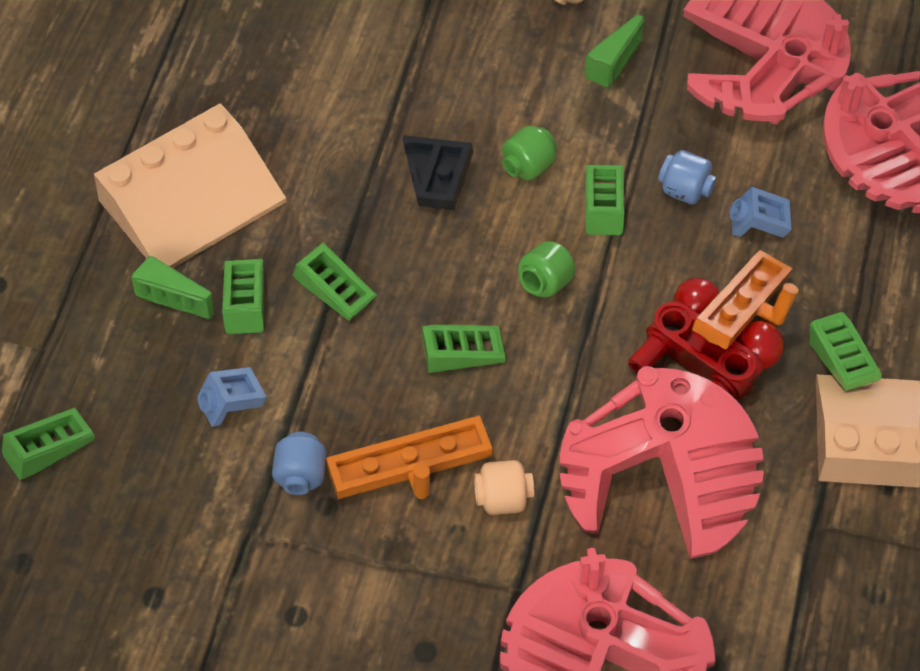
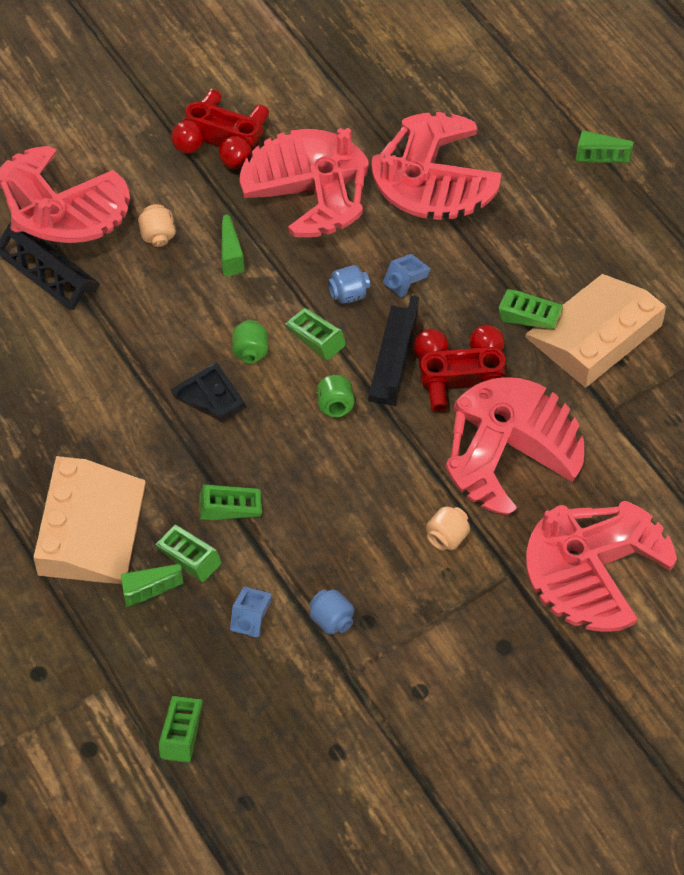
camera: 45 degrees left, 0 degrees up
orange plate [326,415,493,499] -> none
bright green slope [422,325,506,373] -> none
orange plate [692,250,799,349] -> none
none -> black fence [368,296,419,406]

